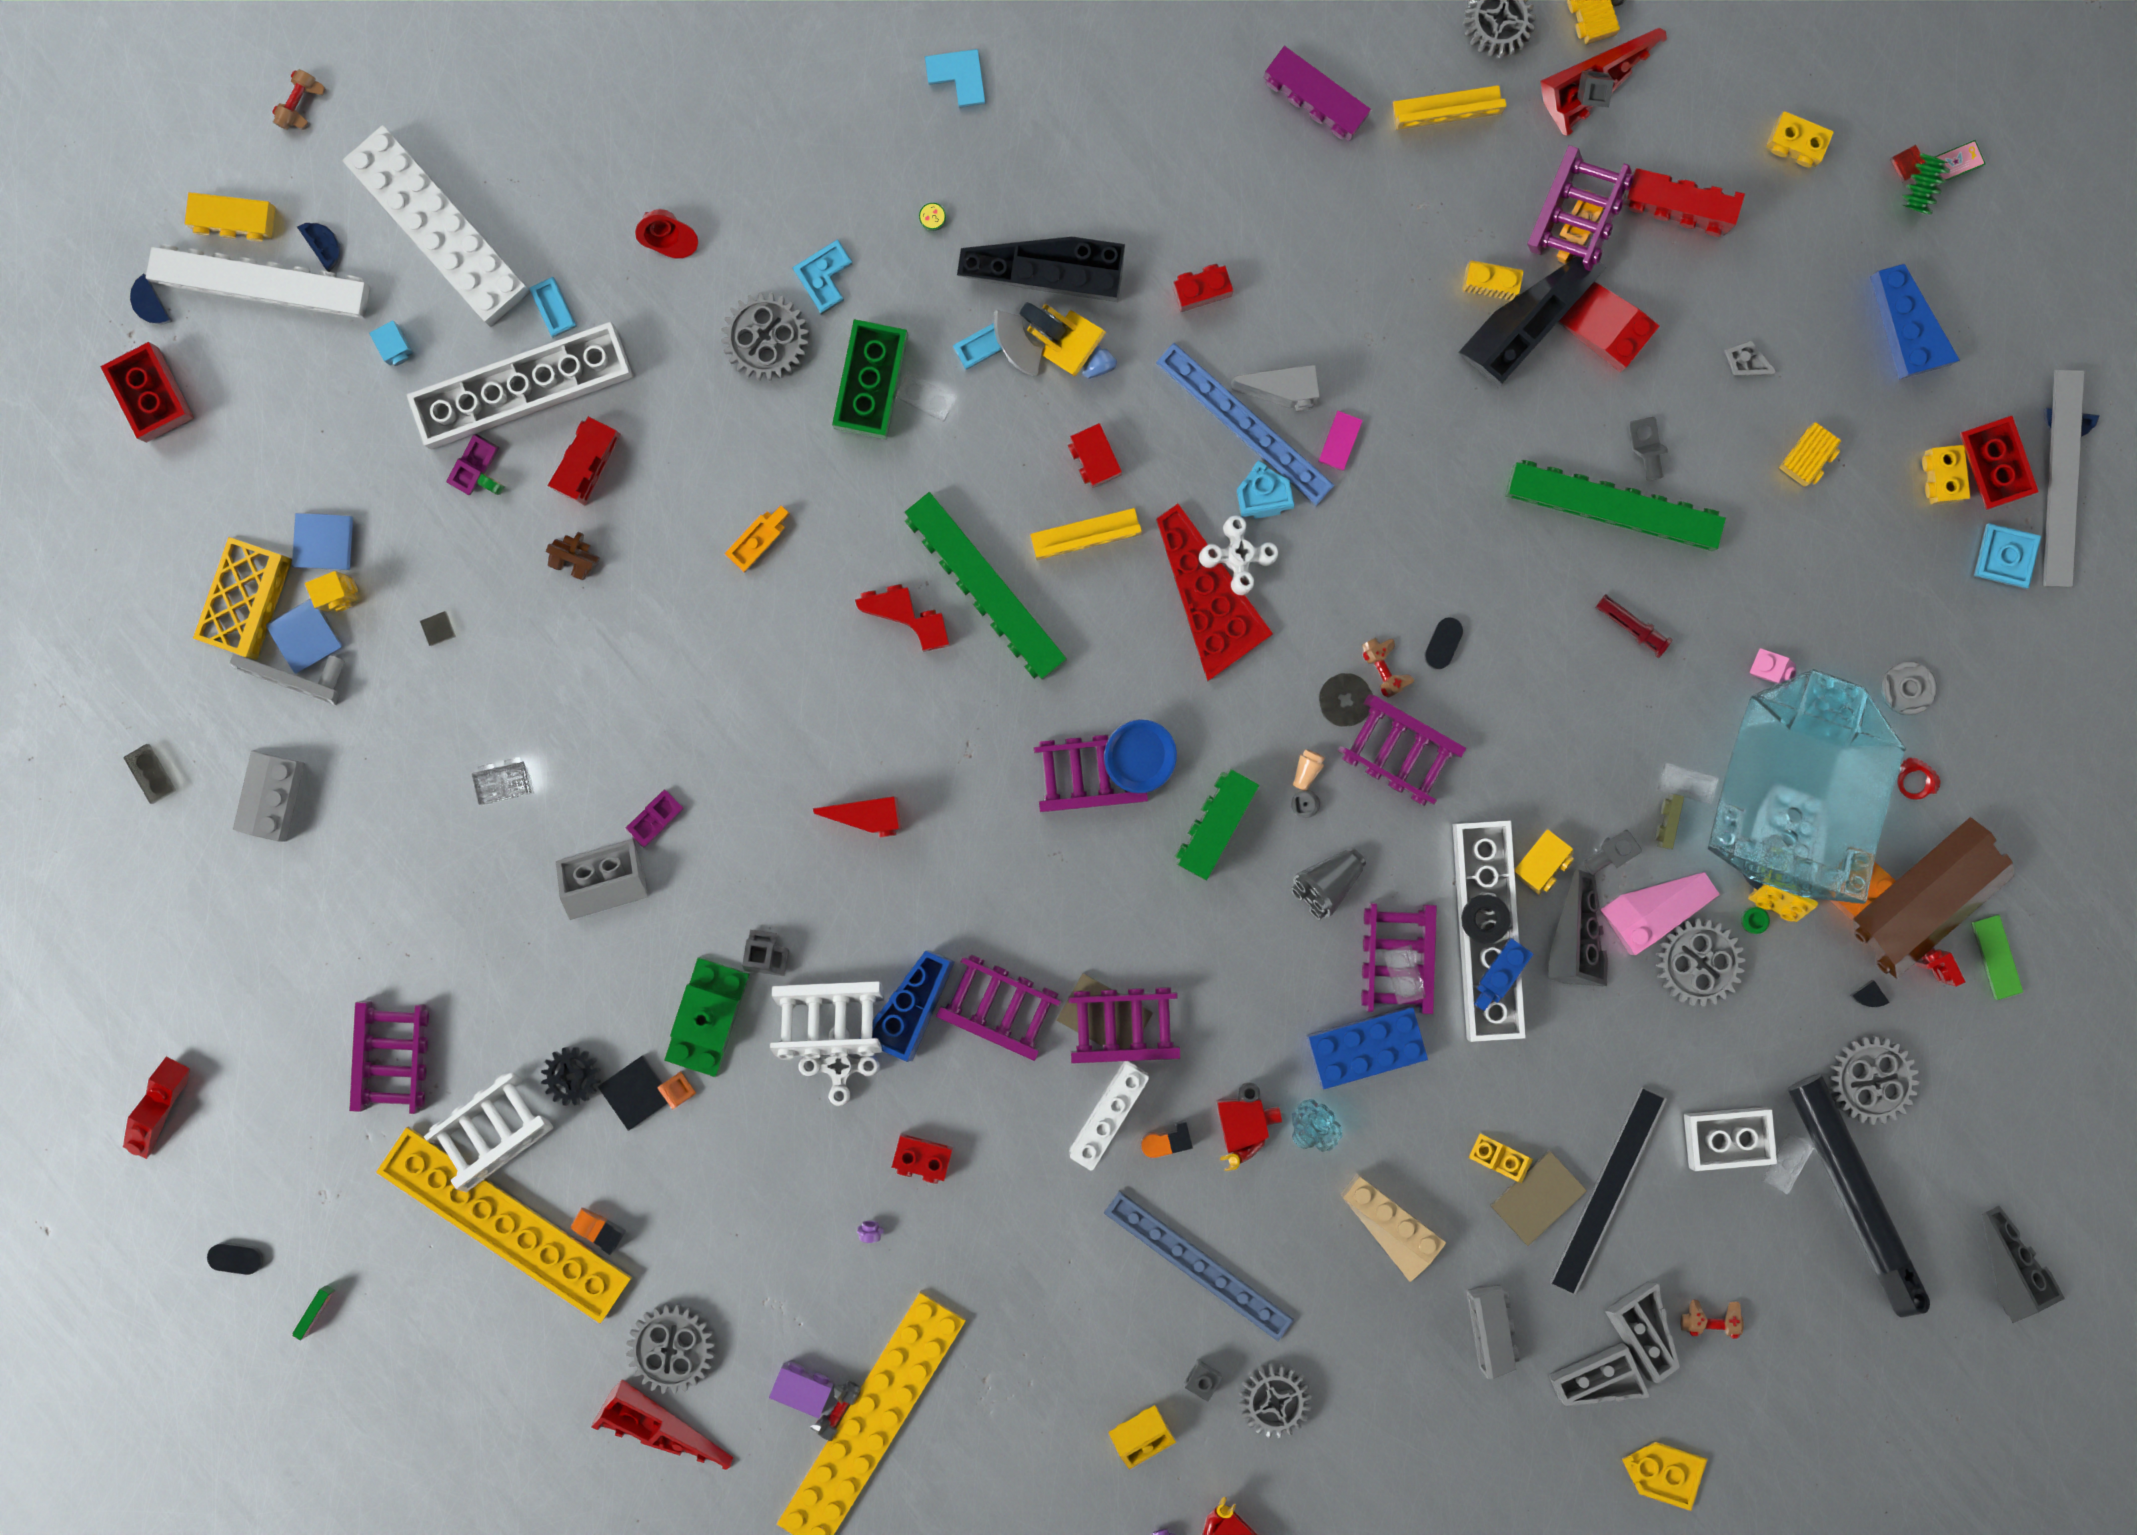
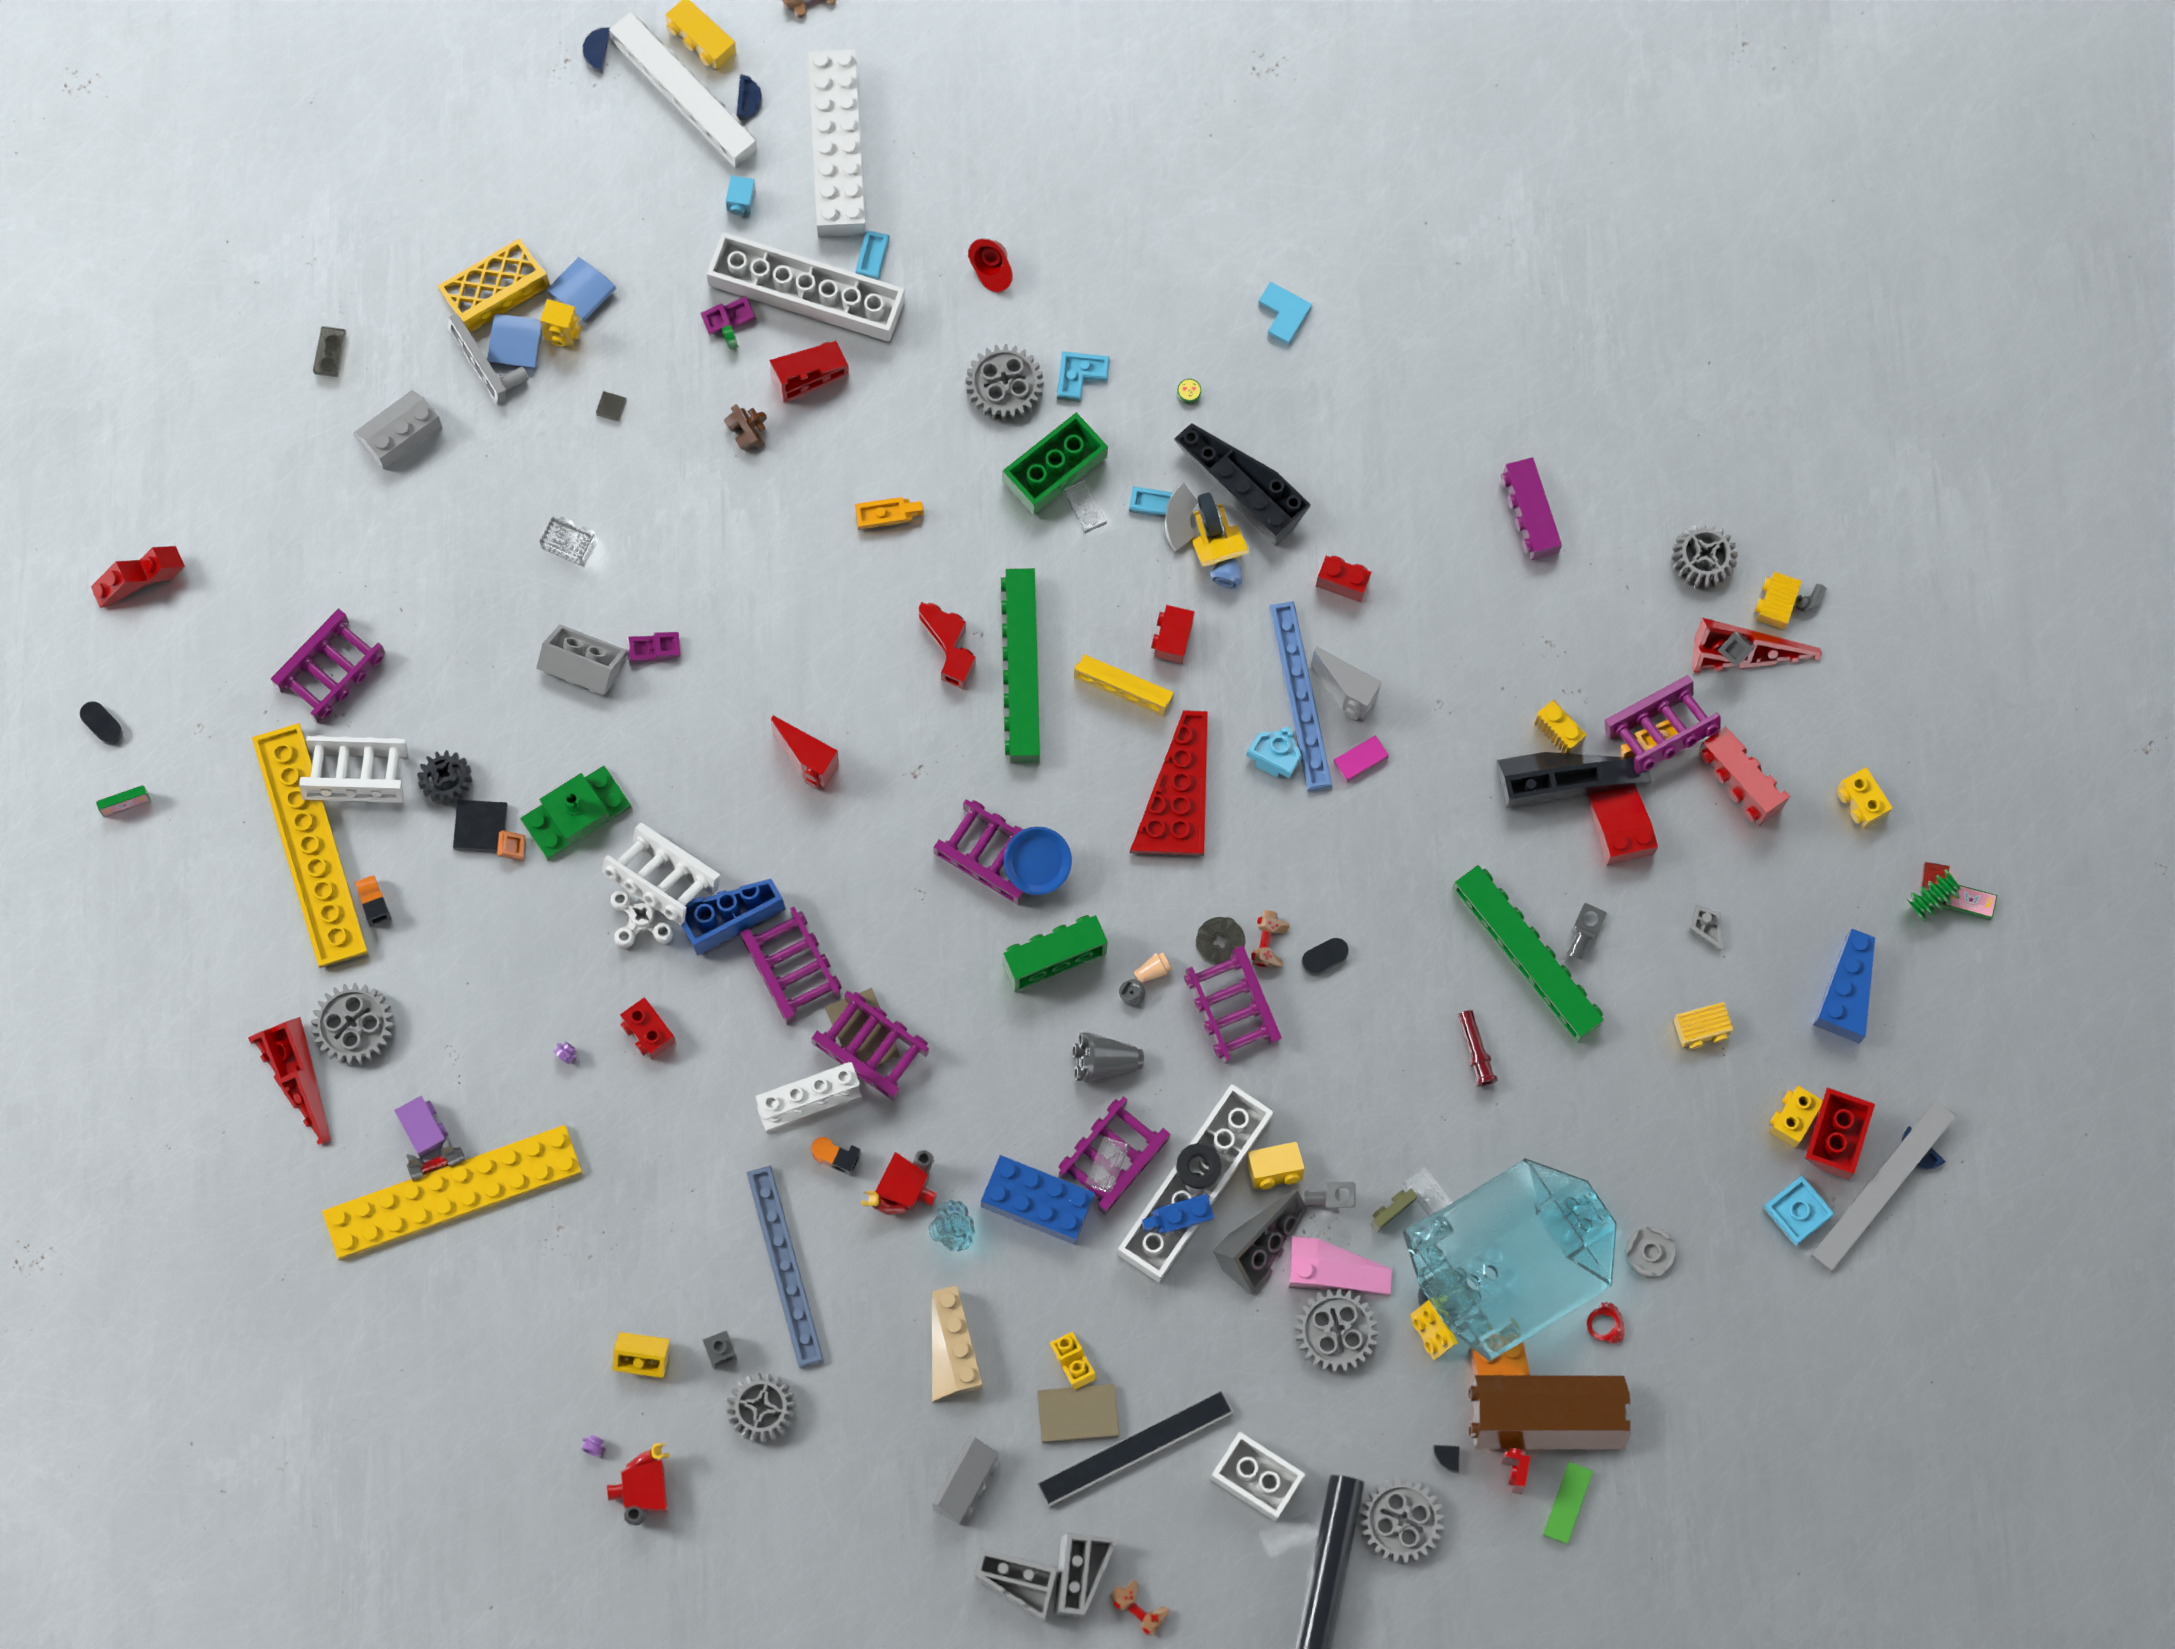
camera: 35 degrees right, 15 degrees down
red brick [100,342,194,443] -> none
flat silver brick [742,930,789,976] -> none
white gear [1199,515,1278,595] -> none
yellow fence [1392,85,1506,130] -> none
green tile [1741,907,1770,934] -> none
bright pink bracket [1750,648,1796,689] -> none

